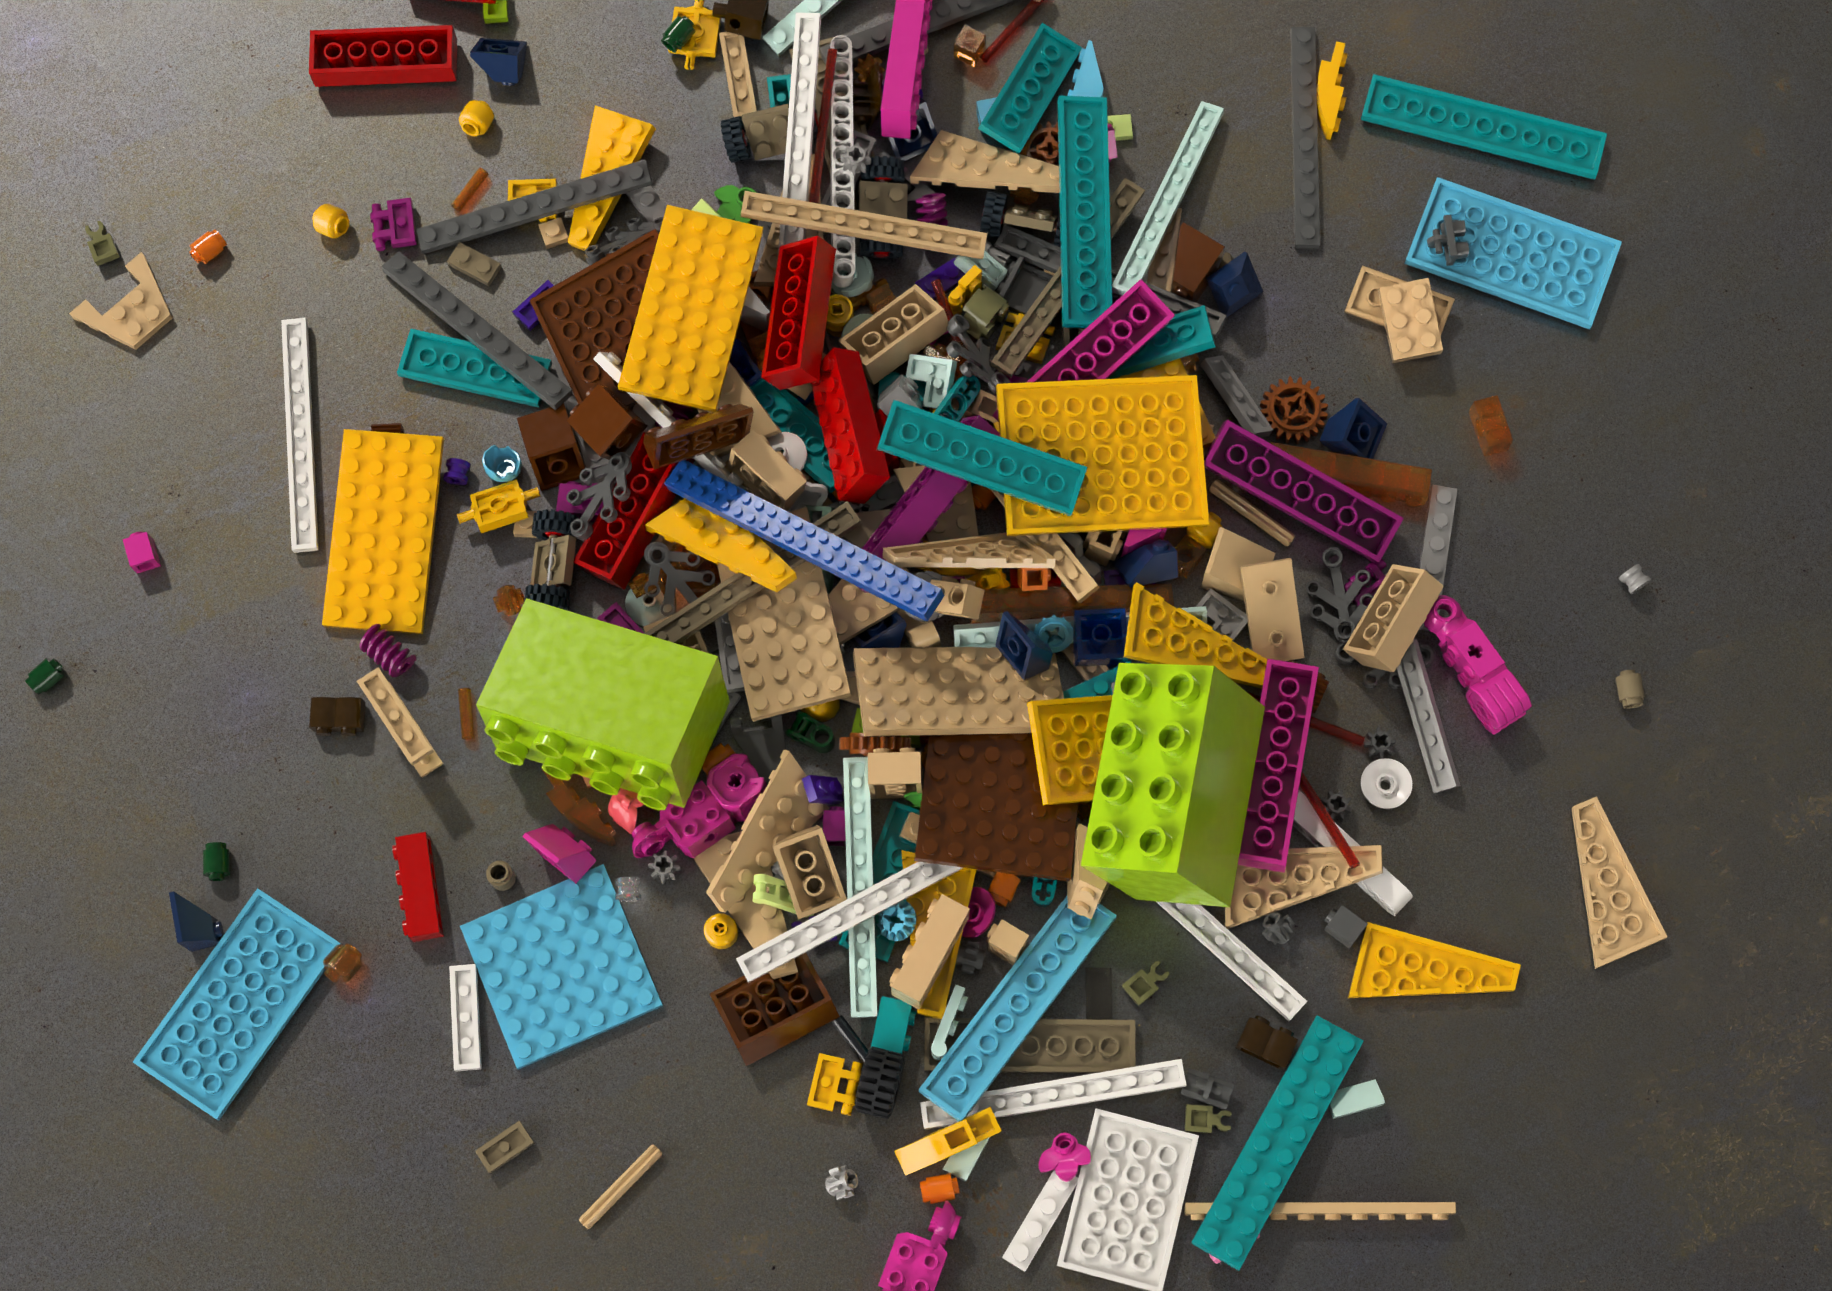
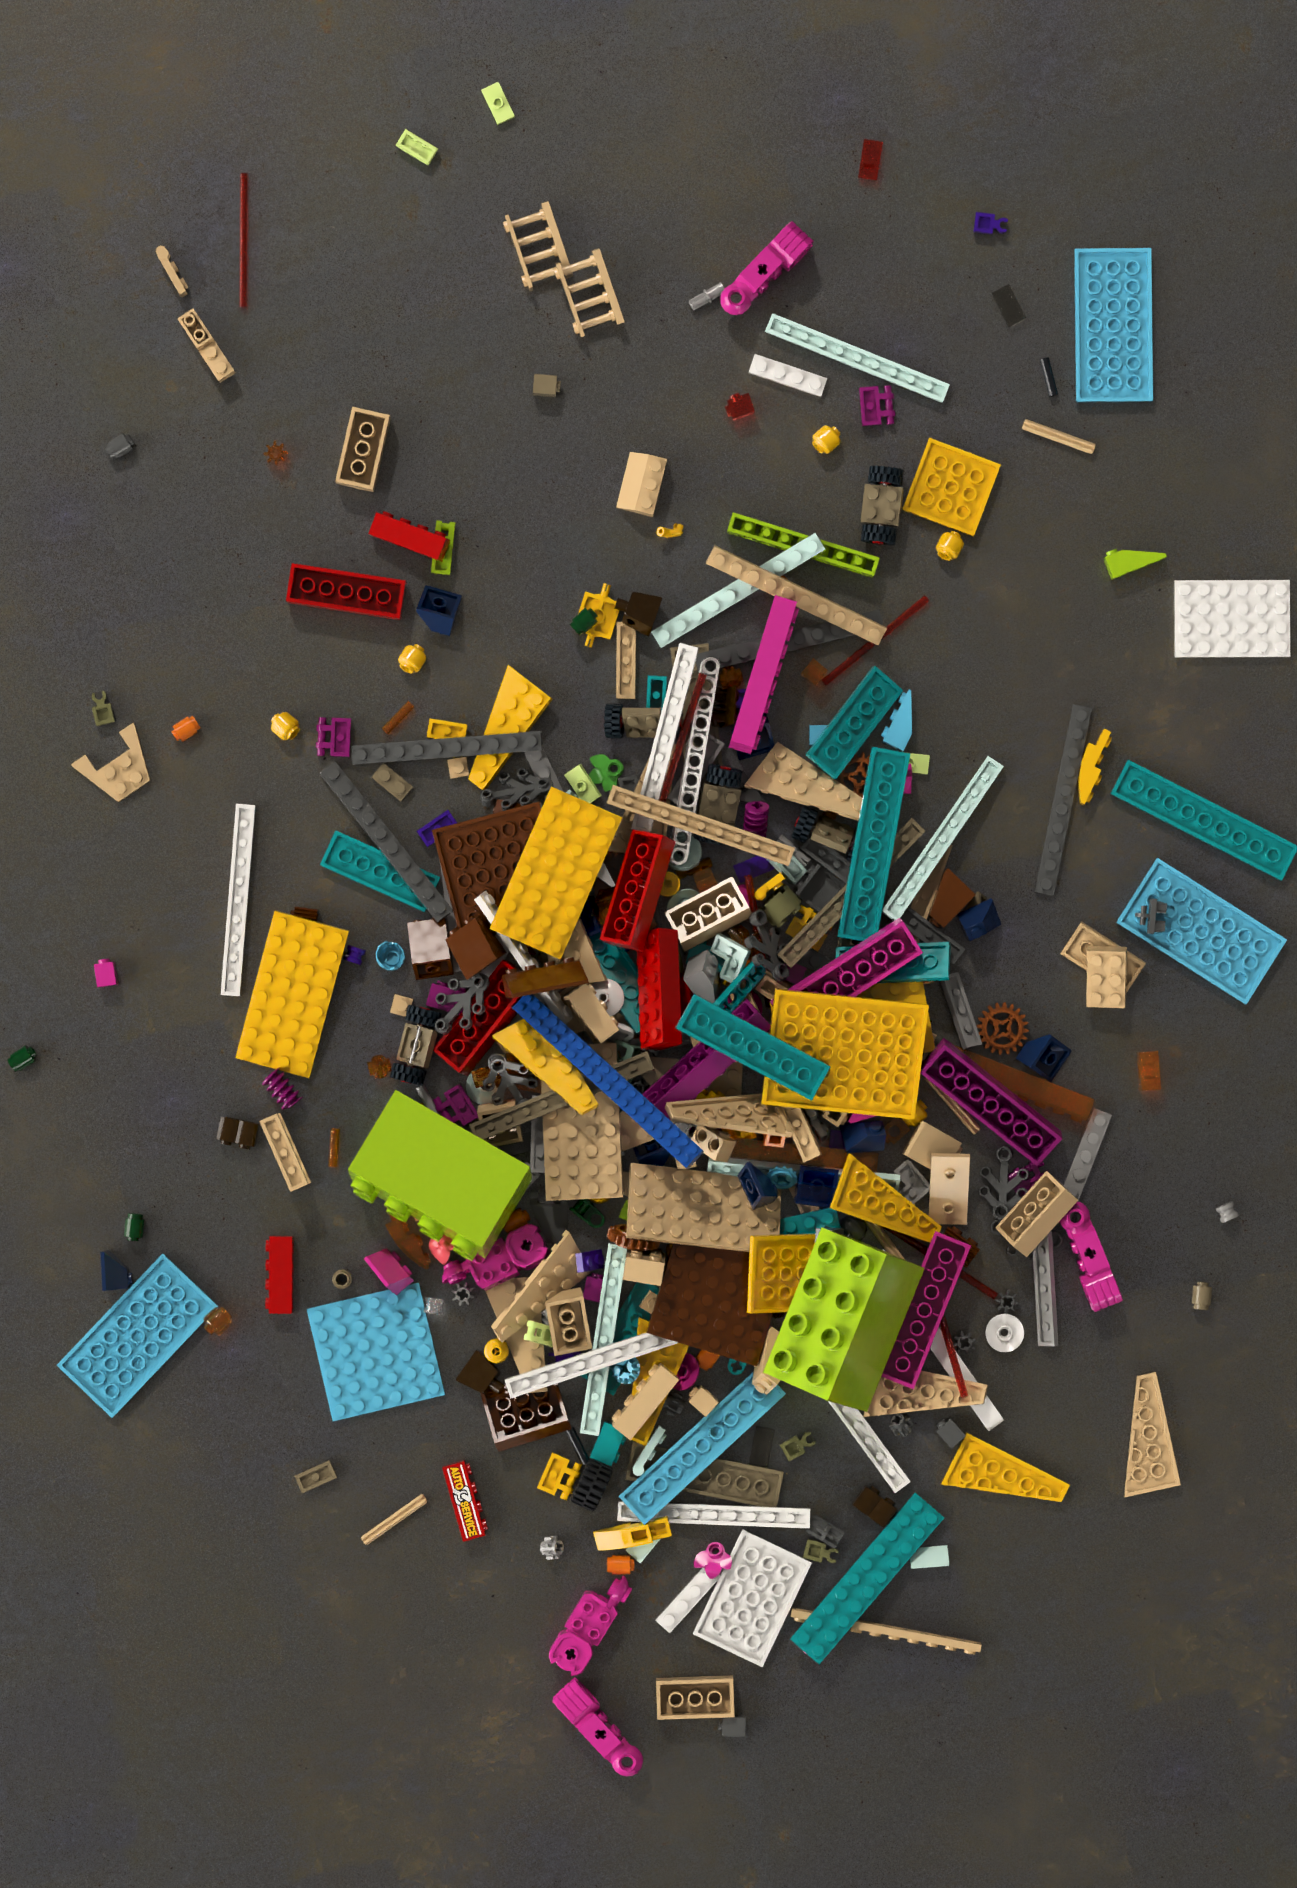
camera: 10 degrees right, 15 degrees up
white plate [449,964,482,1072] -> none
yellow plate [457,479,541,534] -> none
light grey gear [840,143,871,176] -> none
none -> brick [442,1460,488,1542]
none -> dark brown torso [455,1350,505,1394]

